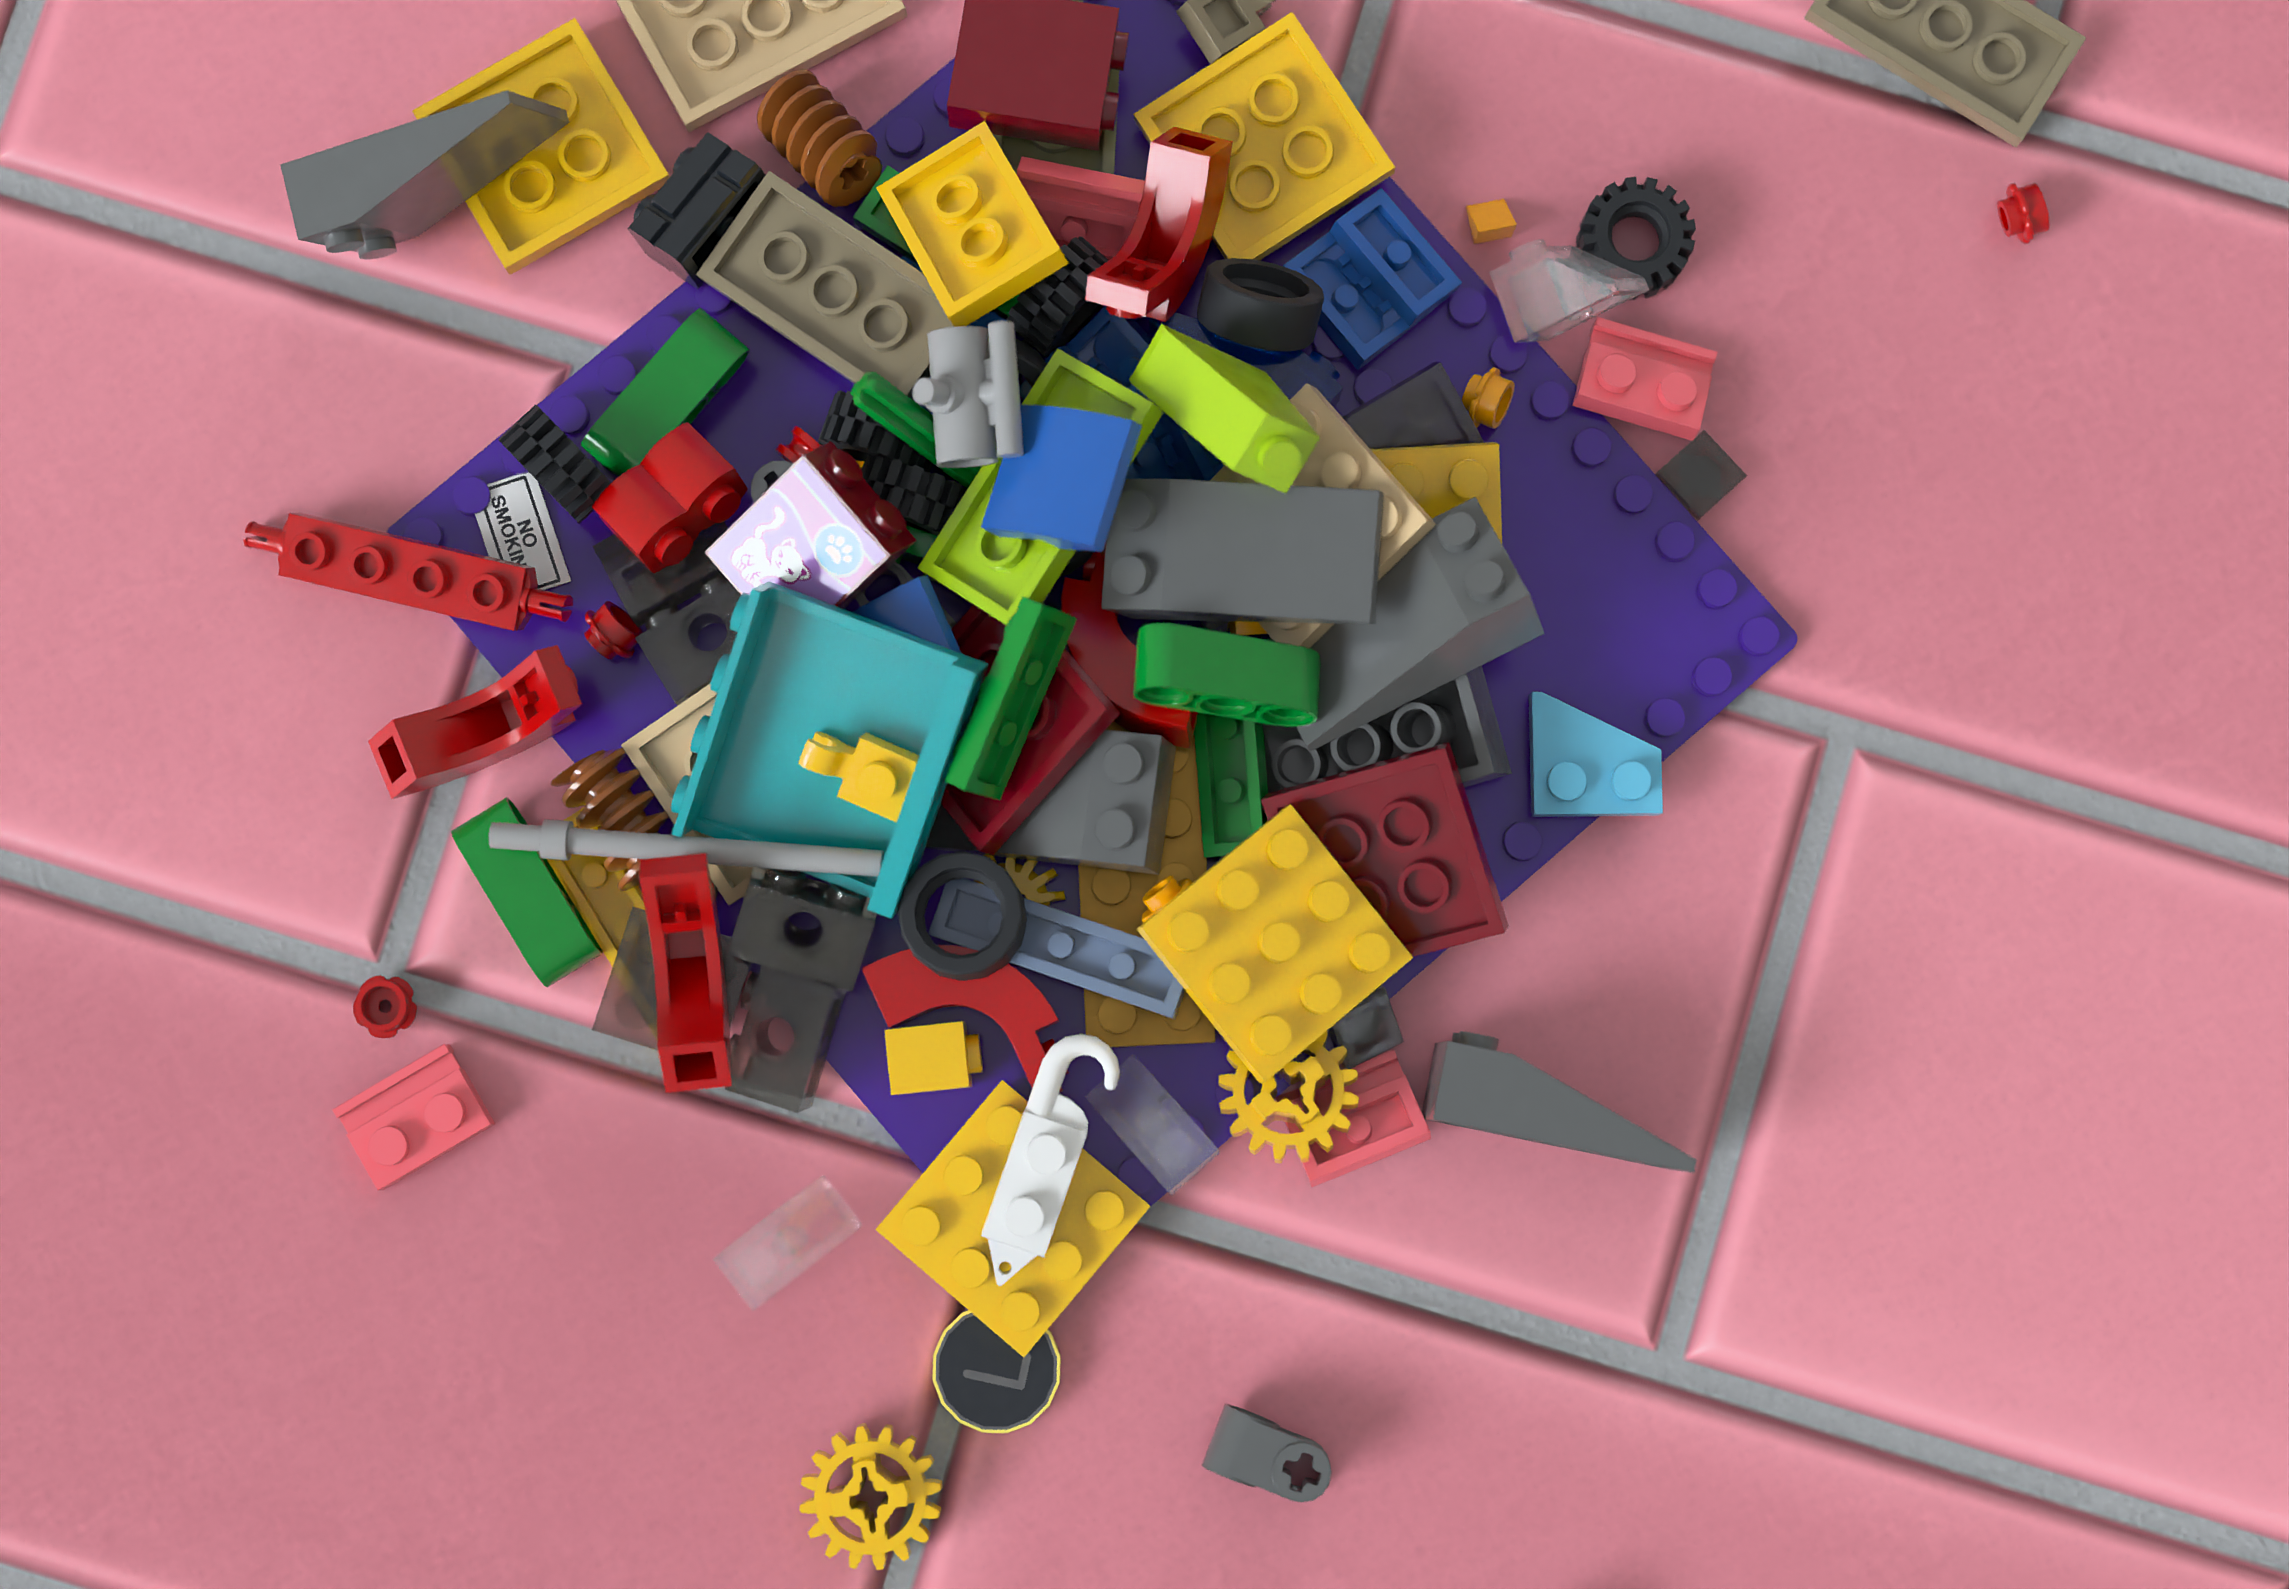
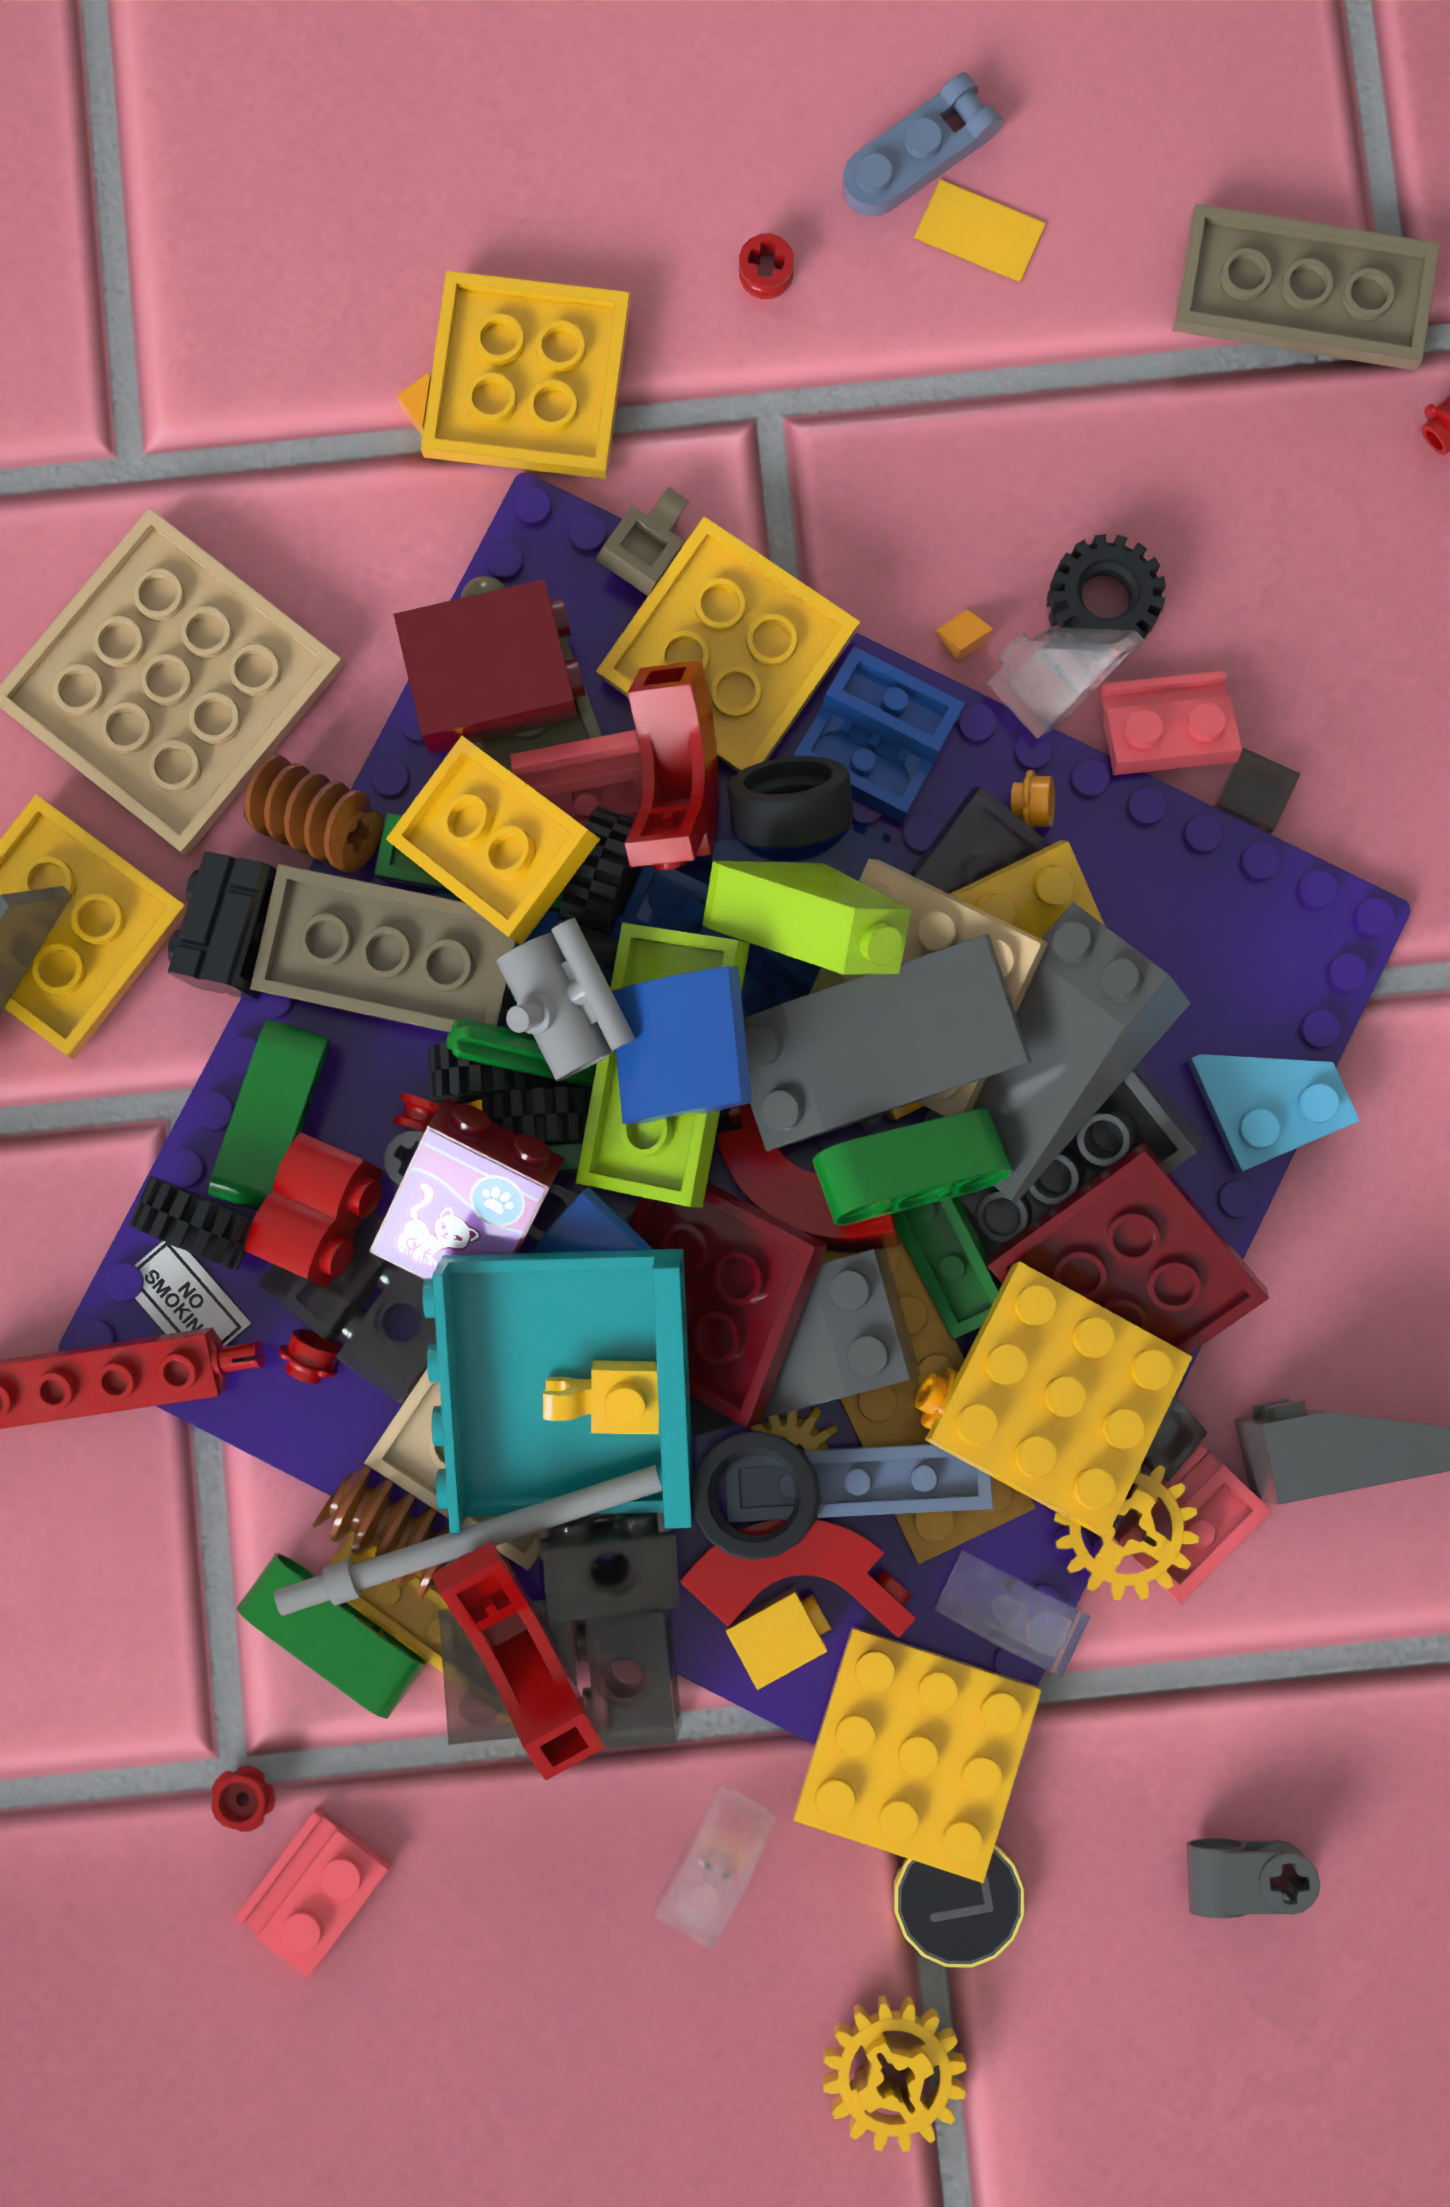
camera: 15 degrees left, 0 degrees up
red arch [368,645,582,799] -> none
green plate [944,596,1077,800] -> none
white plate [982,1034,1120,1286] -> none

